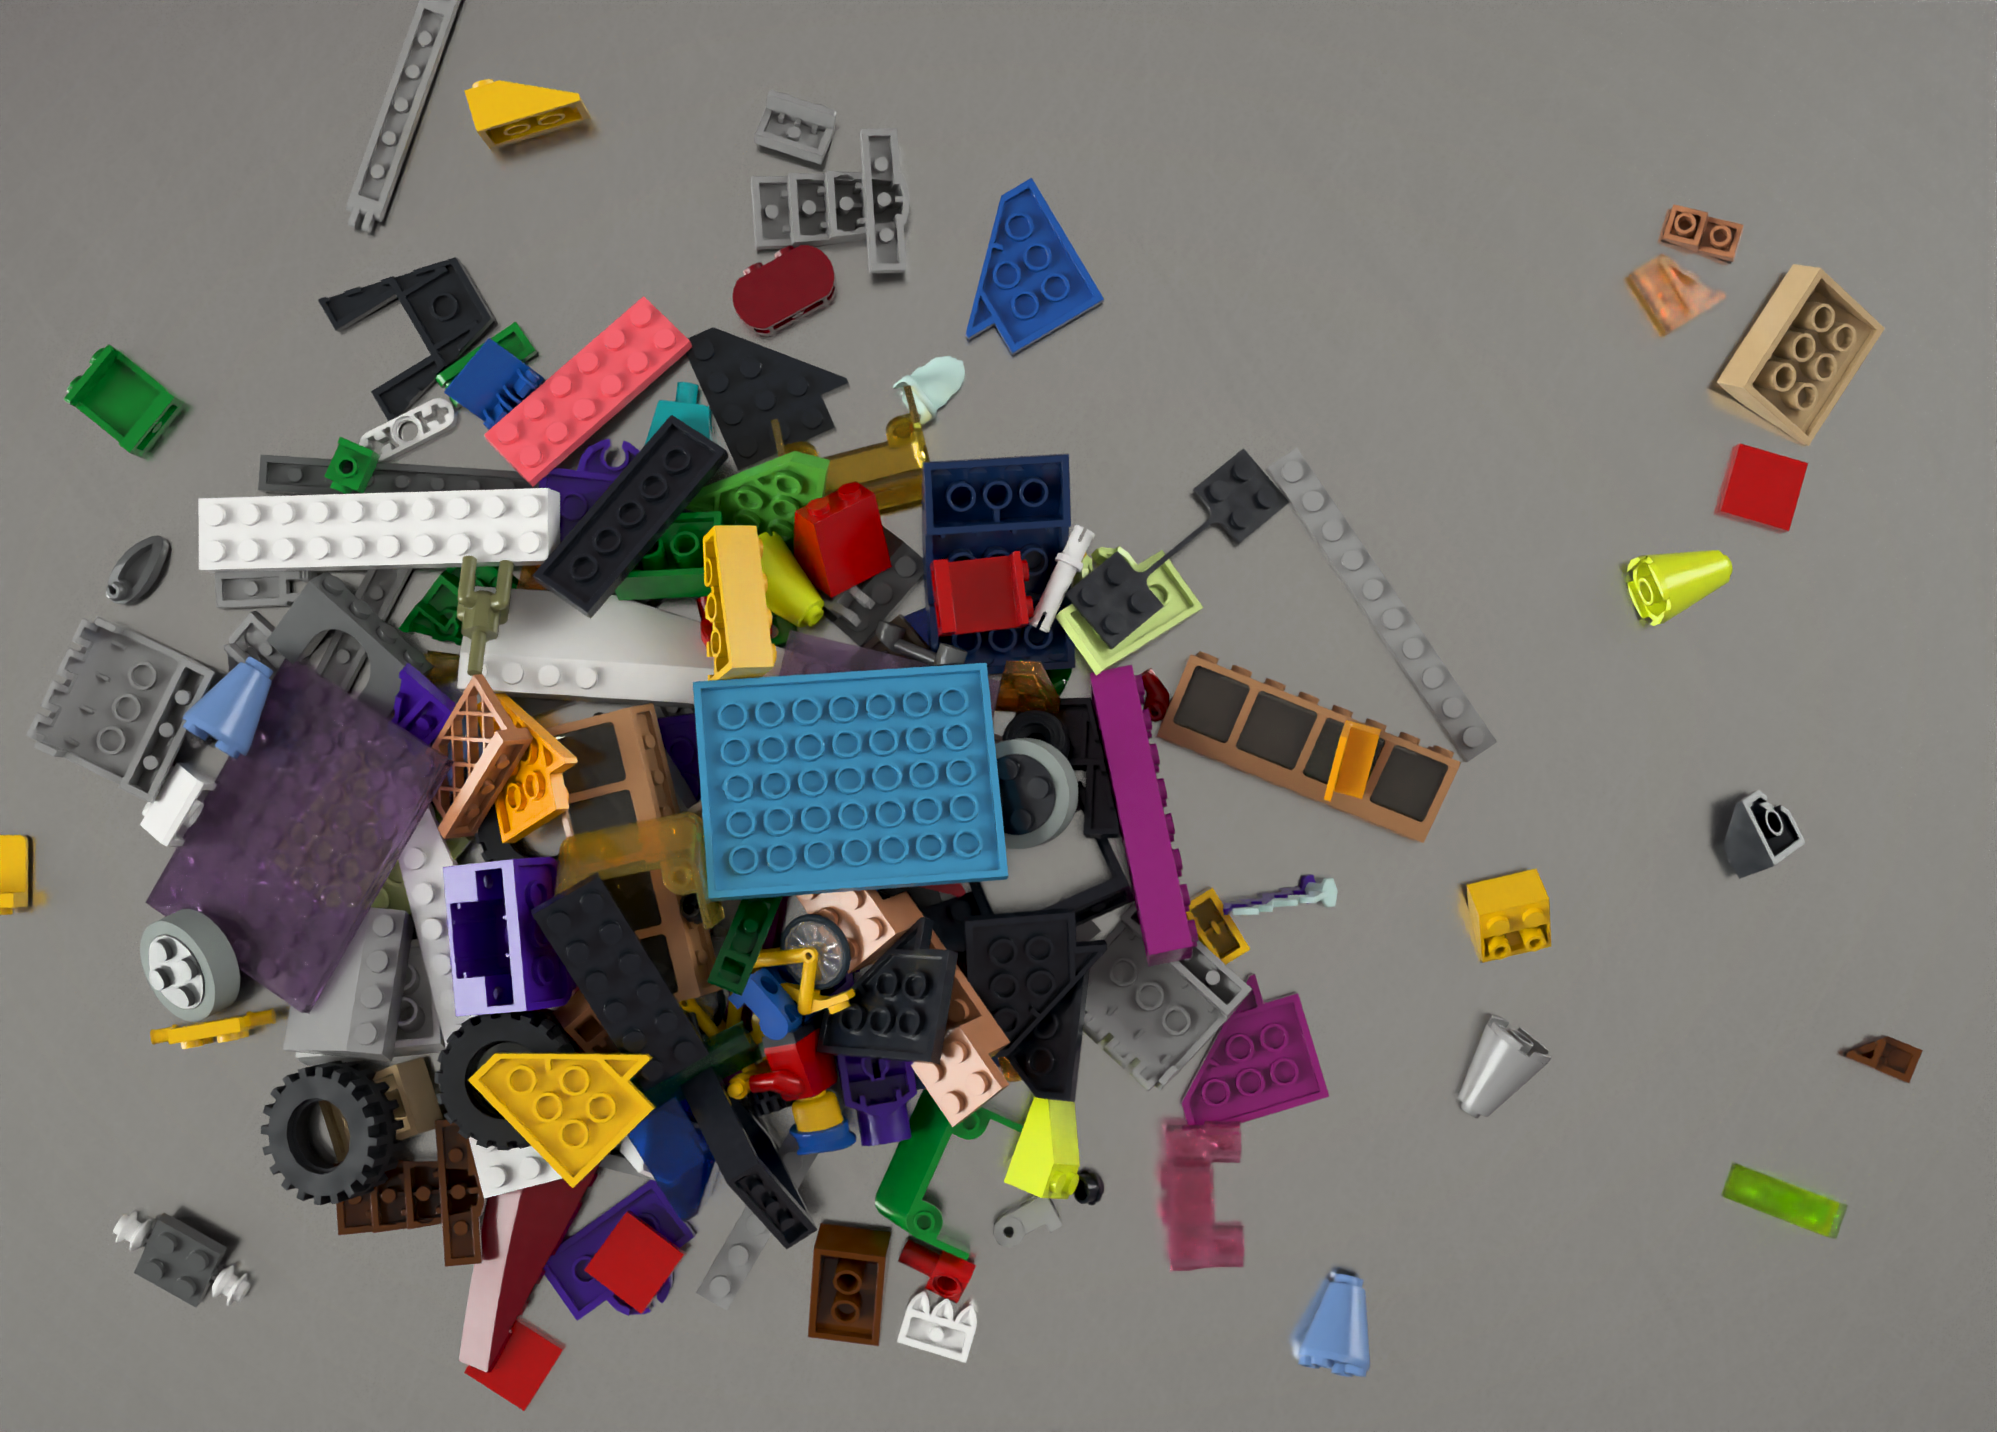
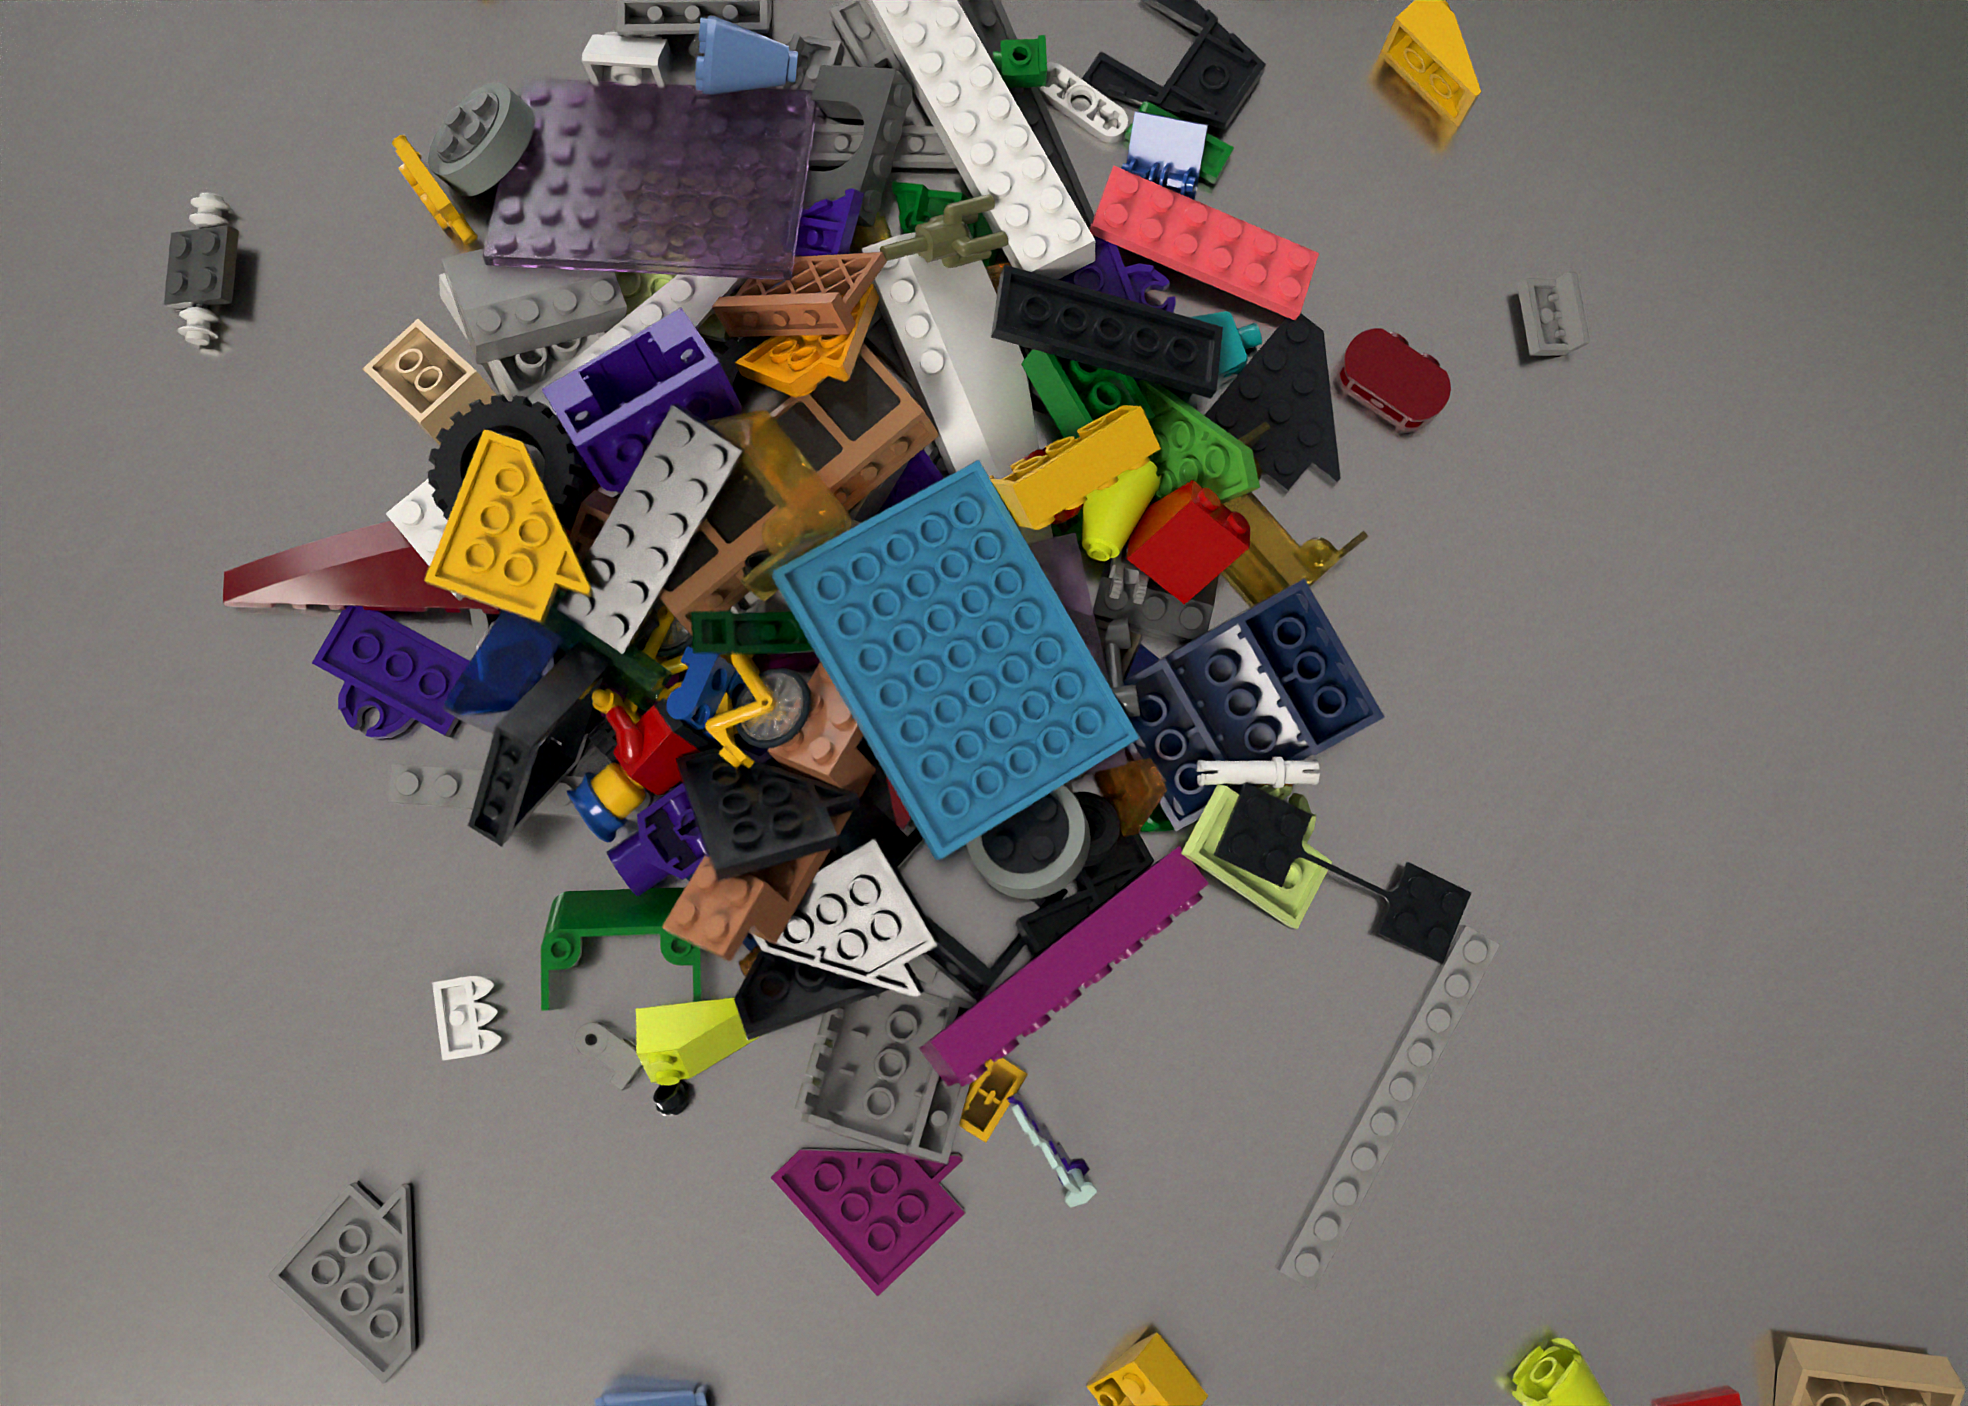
camera: 65 degrees right, 5 degrees down
black tyre [261,1060,404,1205] -> none
reddish brown slope [333,1119,488,1267] -> none
red tile [464,1317,565,1411] -> none
red tile [584,1210,687,1314] -> none
light grey slope [751,128,910,274] -> none
reddish brown slope [808,1223,892,1346] -> none
light aqua piece [893,356,965,425] -> none
red piece [897,1239,976,1304] -> none
red panel [930,551,1034,637] -> none
blue wing [966,178,1104,355] -> none
red arm [1141,668,1170,722] -> none
window [1155,651,1461,843] -> none
clear pink bracket [1161,1121,1245,1271] -> none
light orange panel [1324,720,1381,802] -> none
clear orange wing [1629,253,1726,334] -> none
nougat slope [1663,204,1744,262] -> none

